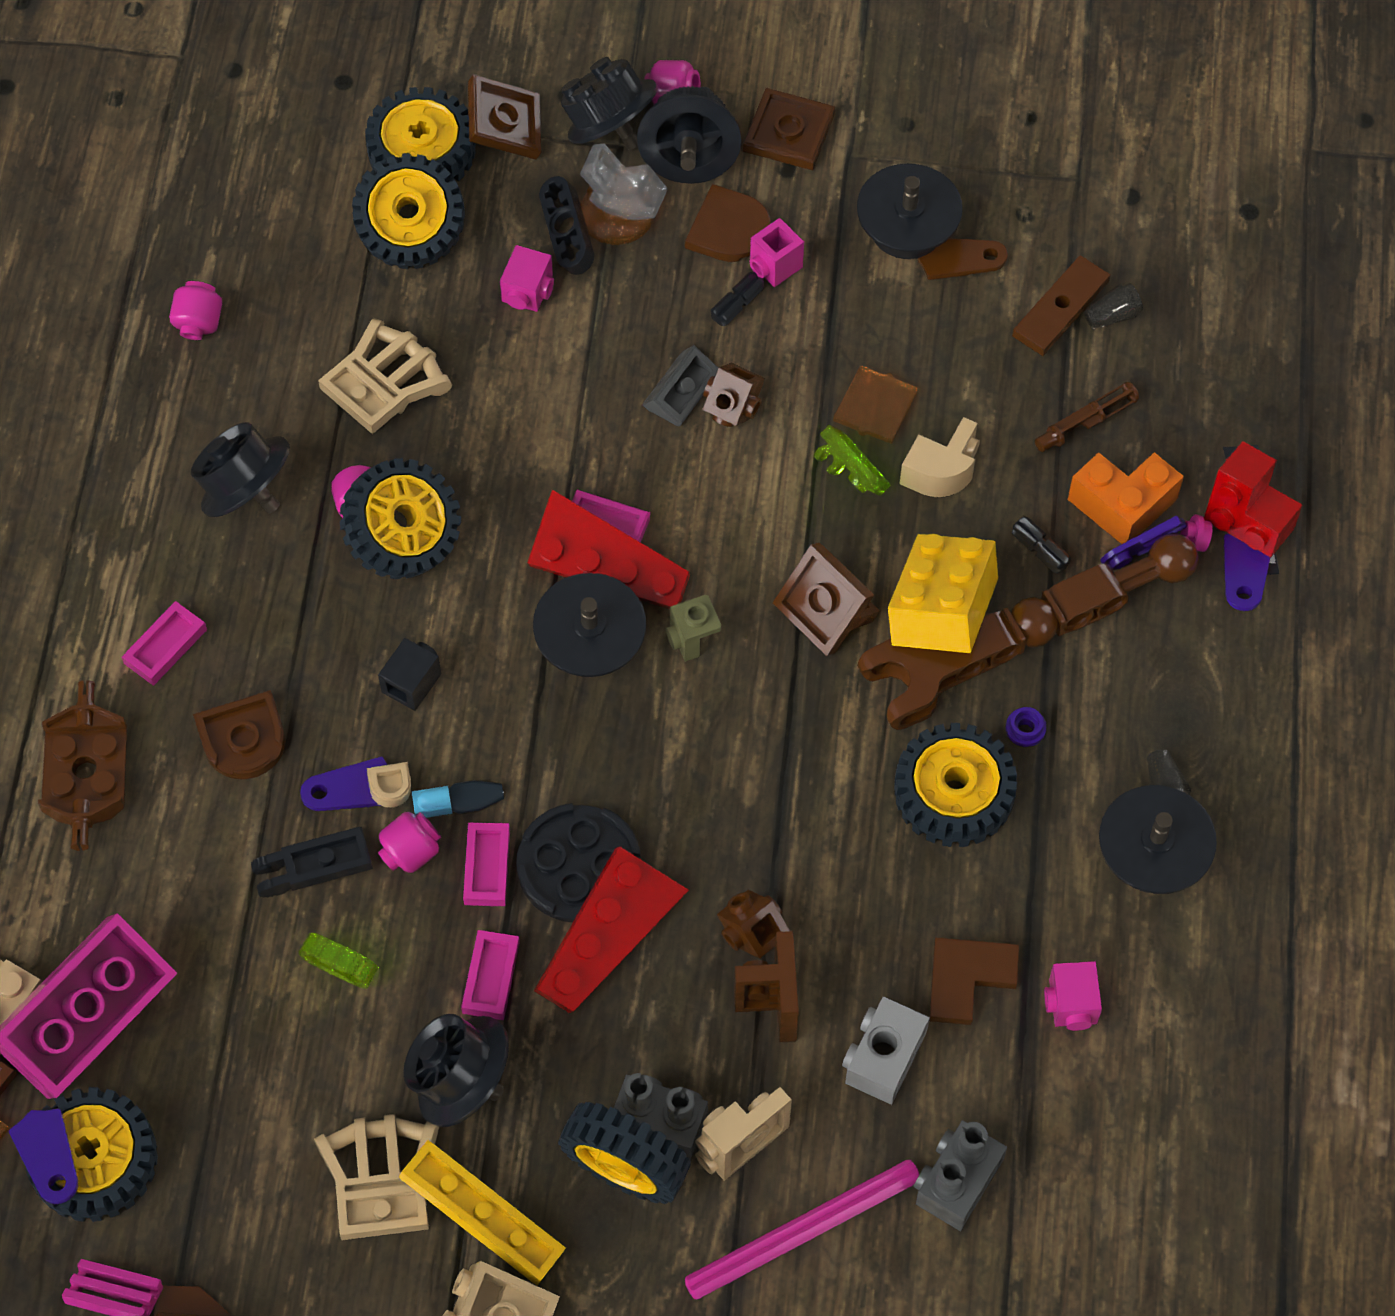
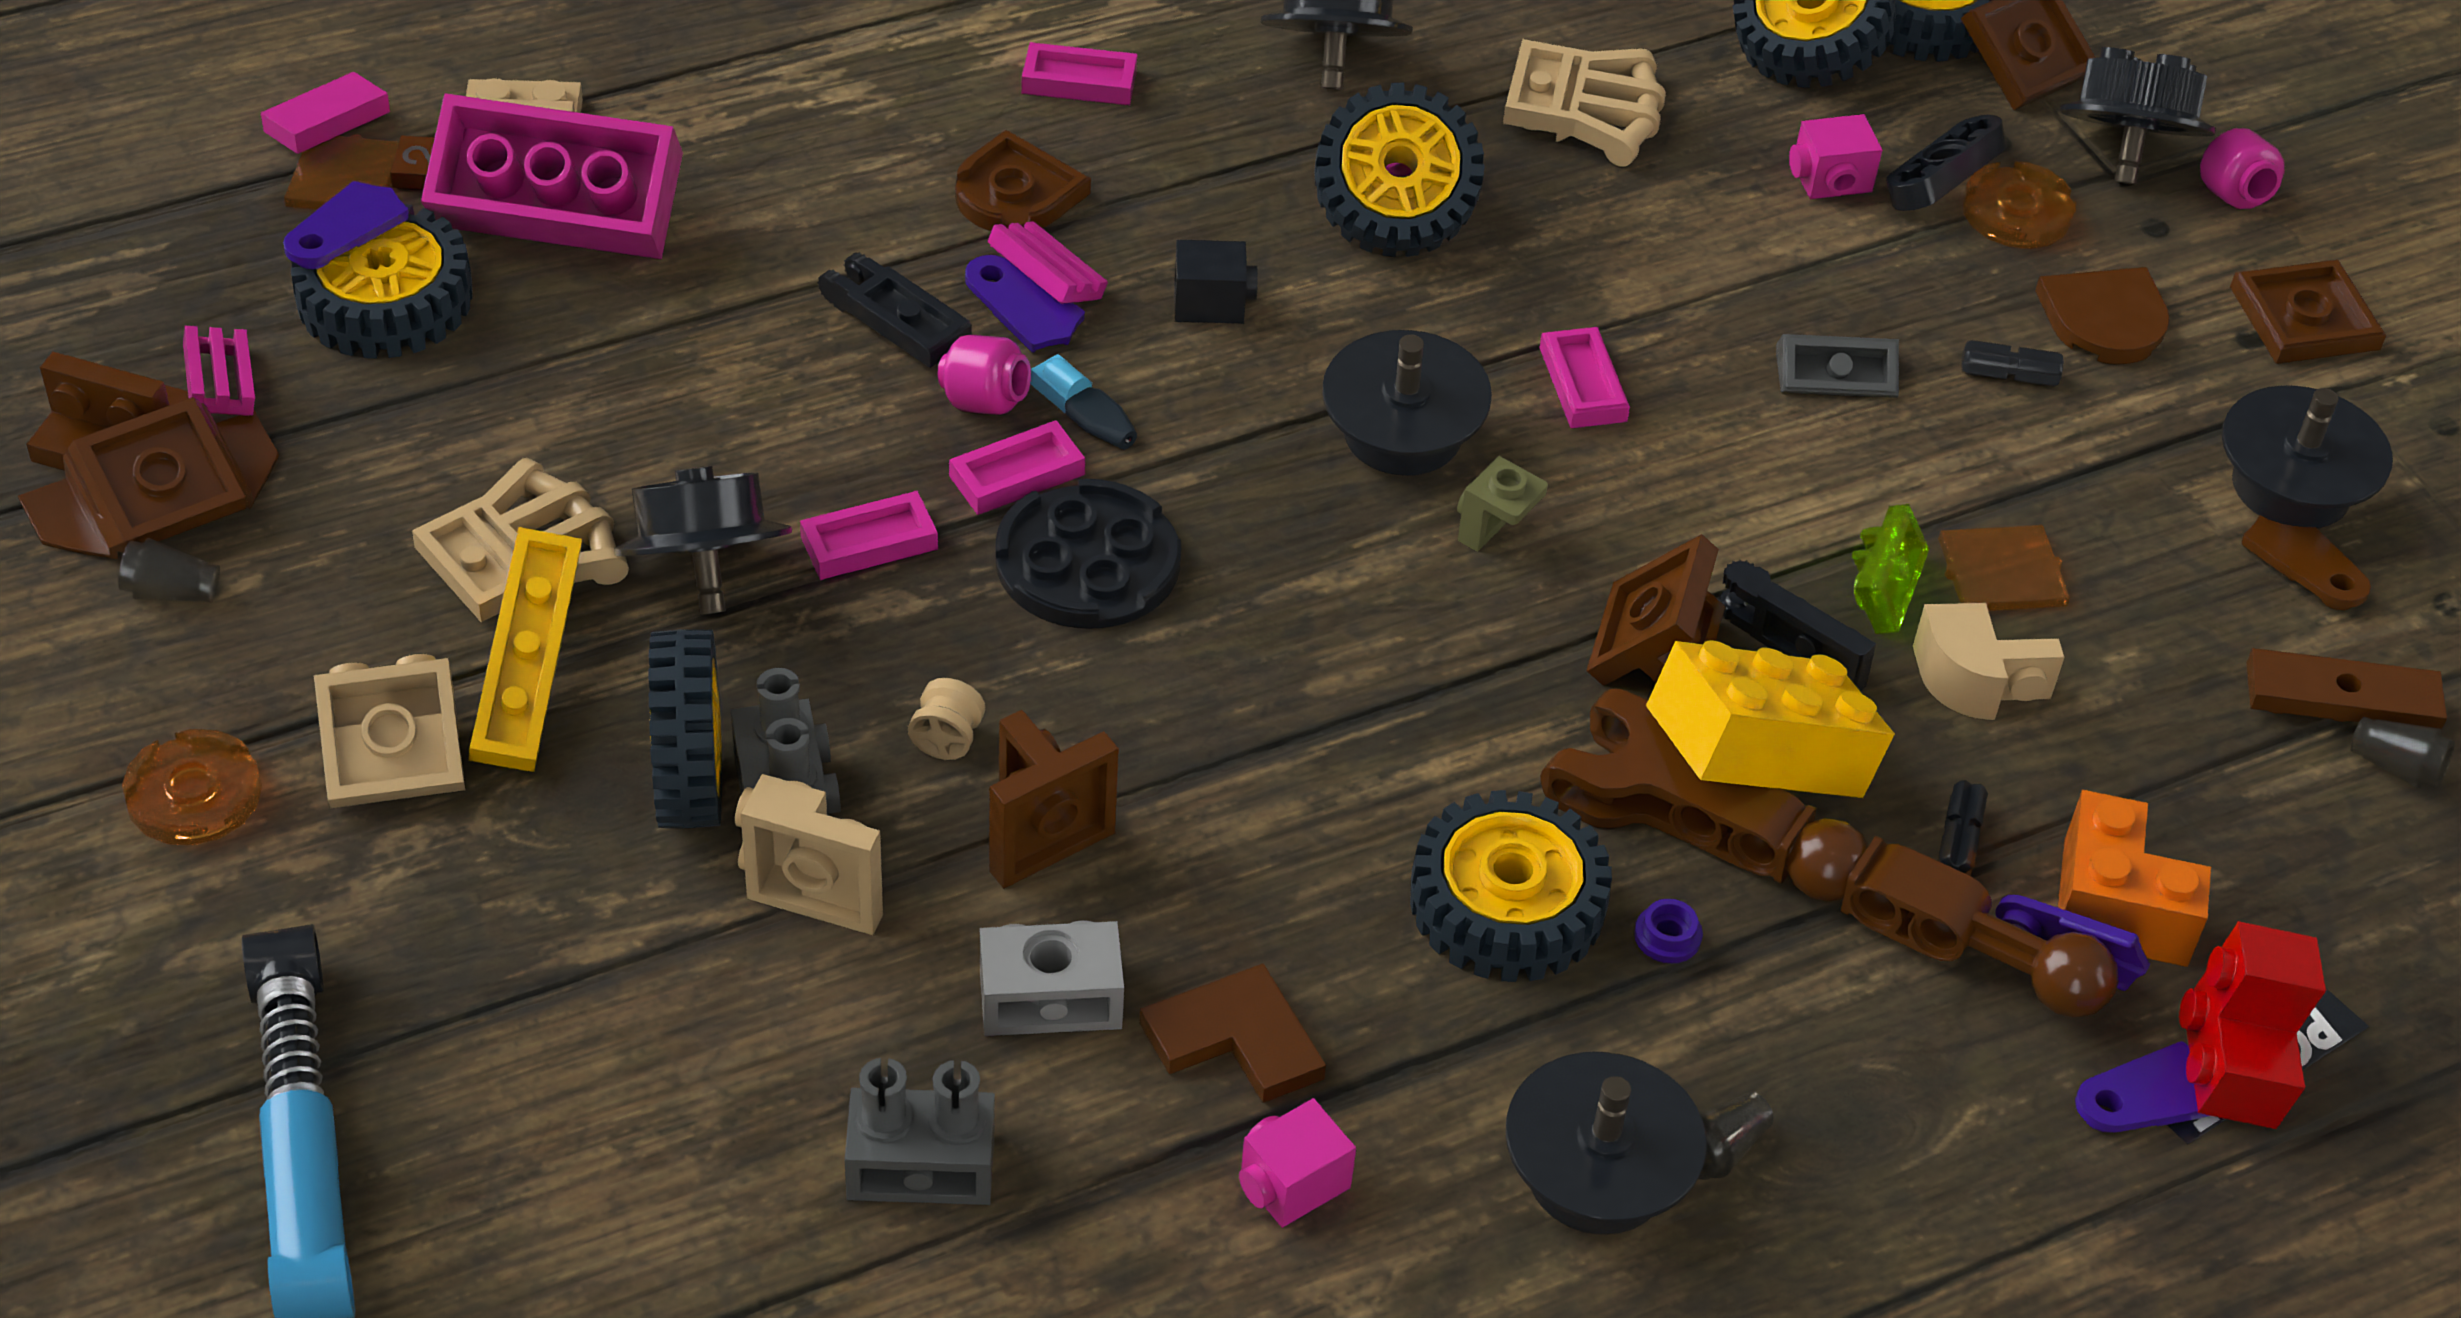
camera: 55 degrees right, 15 degrees down
reddish brown plate [38,680,127,851] -> none
clear neon green beam [298,933,378,989] -> none
tan tile [367,762,411,808] -> none
red wing [527,490,690,609] -> none
red wing [534,846,689,1013] -> none
clear brick [580,143,668,220] -> none
black piece [637,86,741,184] -> none
dark pink axle [685,1160,920,1299] -> none
reddish brown brick [702,362,765,427] -> none
reddish brown brick [717,889,790,959] -> none
dark pink brick [750,218,804,287] -> none
reddish brown piece [1035,382,1139,452] -> none
dark pink plate [1180,514,1212,552] -> none
none -> tan wheel [908,678,985,760]
none -> dark pink tile [988,222,1108,304]
none -> black hinge [1719,559,1876,692]

